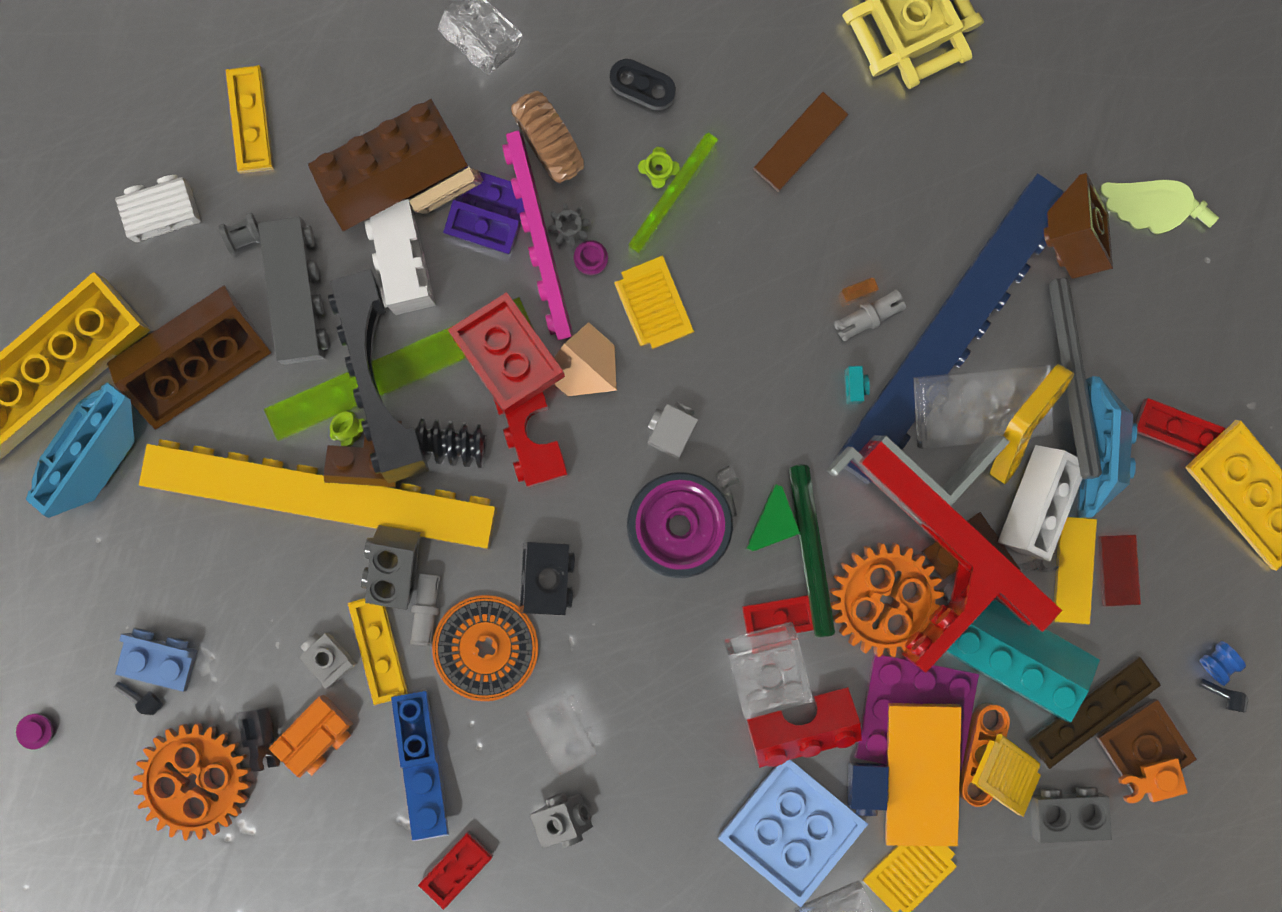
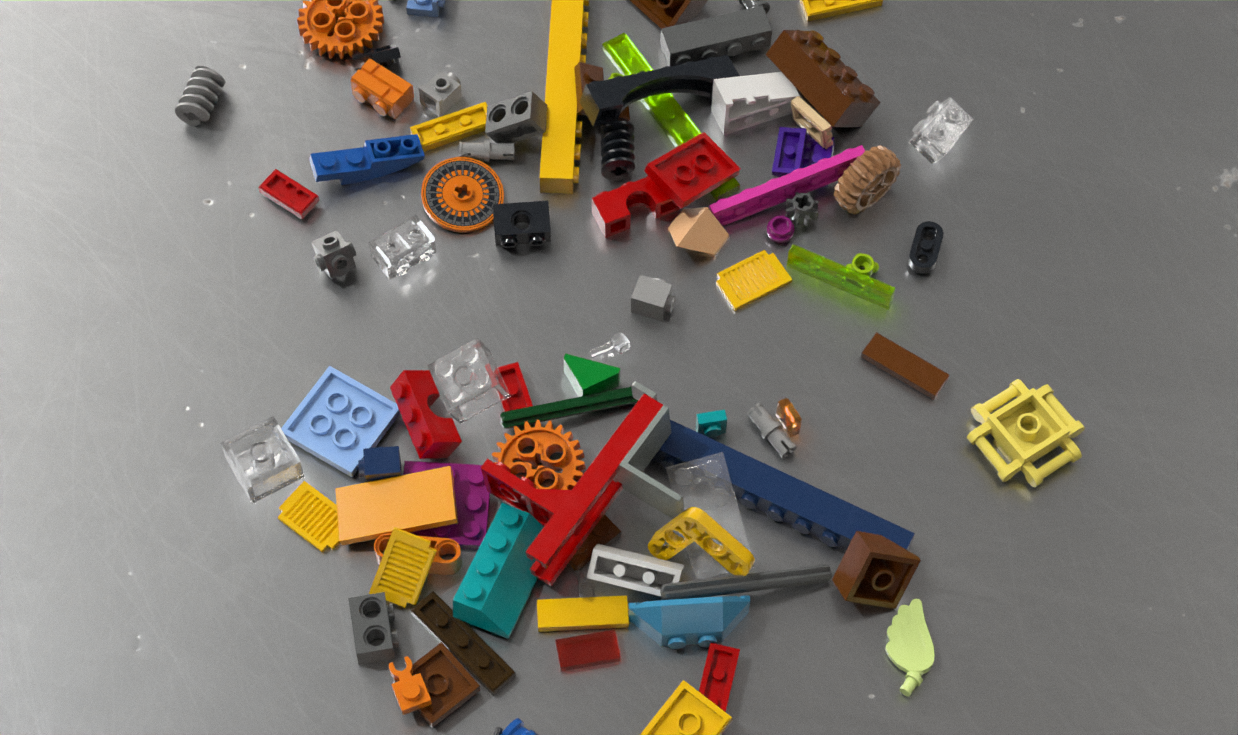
camera: 85 degrees right, 25 degrees down
magenta wheel [627,472,733,578] -> none

